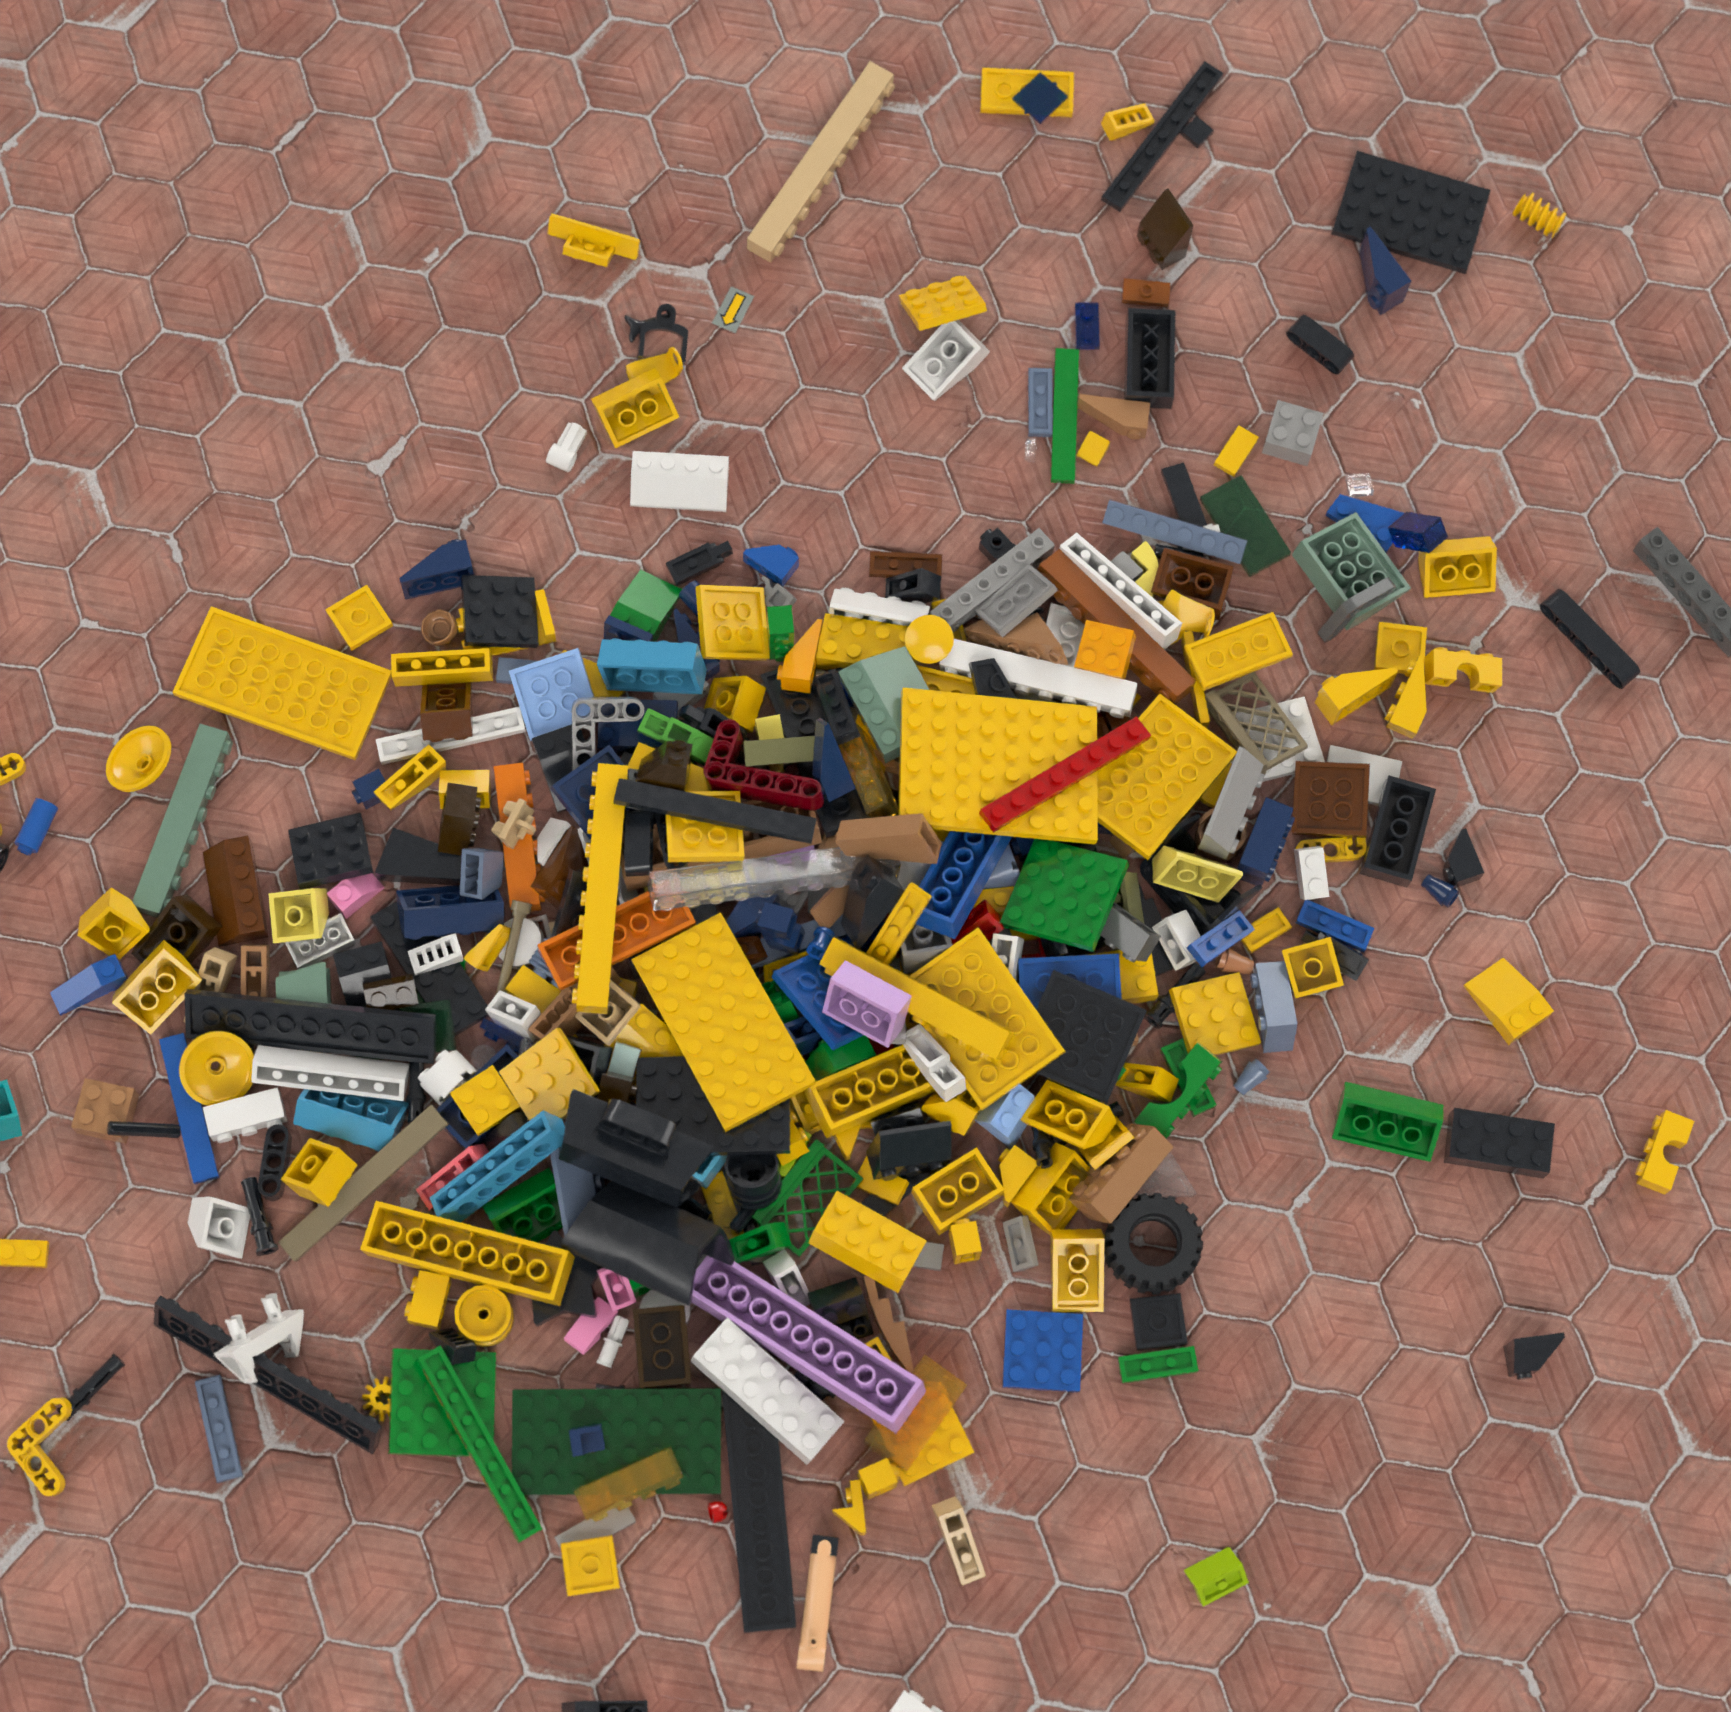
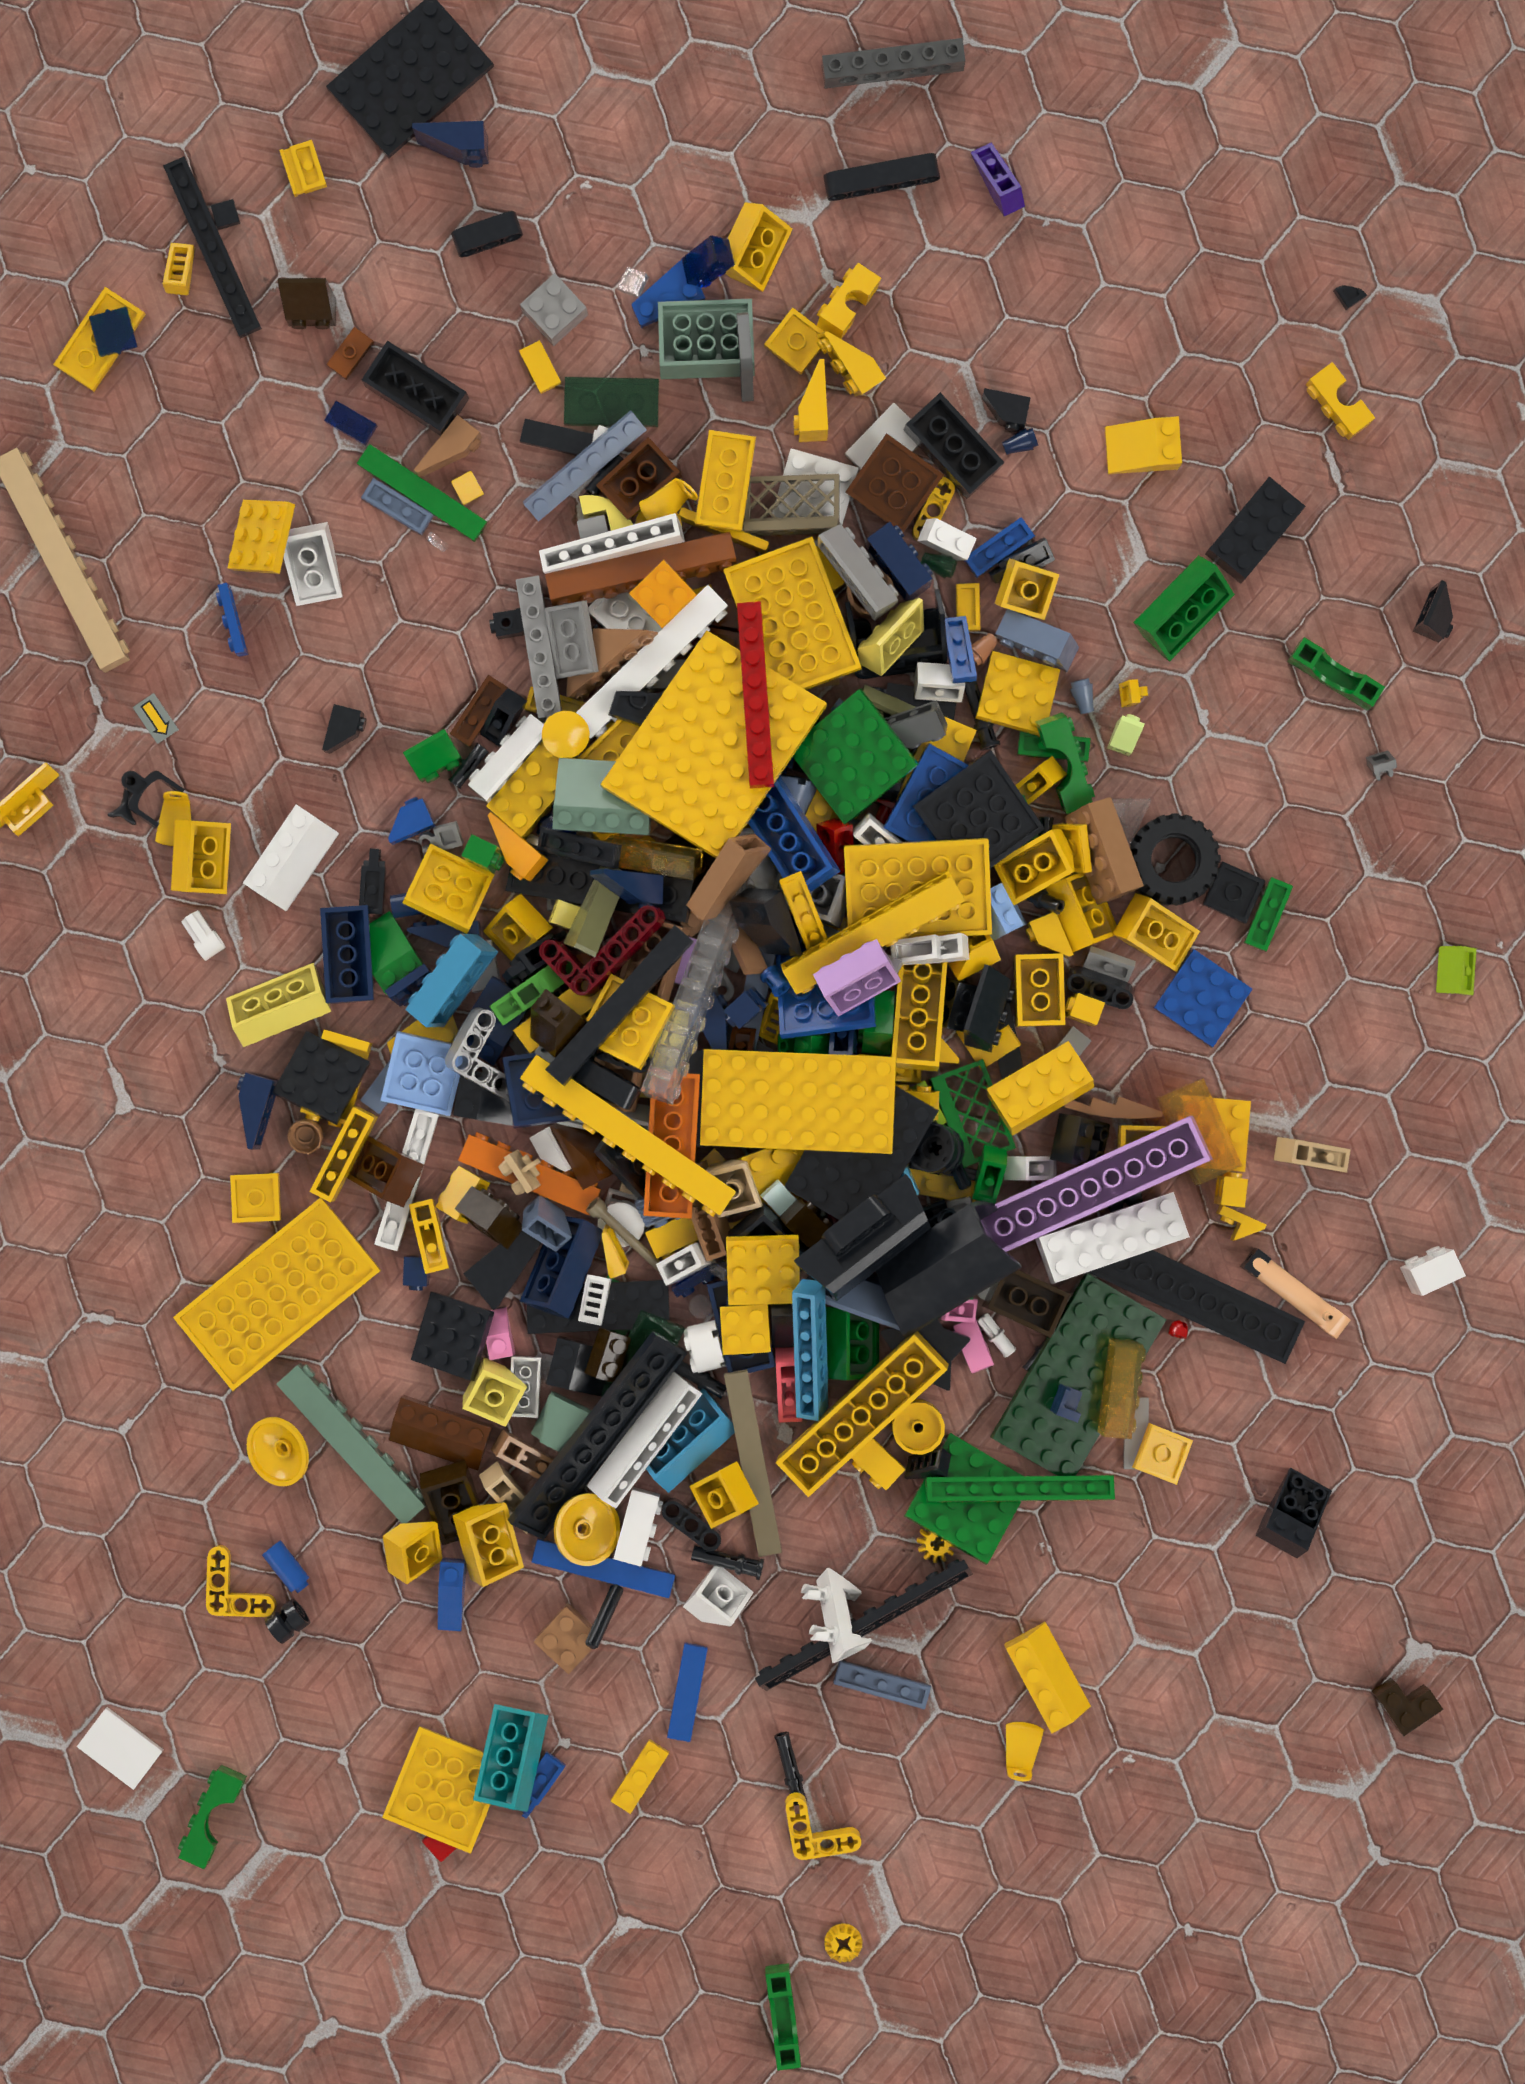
camera: 55 degrees left, 15 degrees up
none -> blue plate [216,583,248,657]
none -> light yellow slope [226,963,331,1047]
none -> yellow plate [279,140,327,197]
none -> dark blue slope [320,905,374,1004]
none -> black slope [322,704,367,754]
none -> green slope [403,729,463,783]
none -> black pin [448,743,489,789]
none -> blue tile [667,1643,708,1742]
none -> clear green cone [921,552,957,579]
none -> dark purple slope [971,142,1025,216]
none -> yellow slope [1004,1622,1091,1734]
none -> yellow piece [1005,1722,1044,1782]
none -> black beam [1067,966,1134,1009]
none -> yellowish green slope [1107,714,1144,756]
none -> yellow tile [1119,679,1148,707]
none -> green arch [1287,637,1385,711]
none -> dark grey tile [1366,750,1397,781]

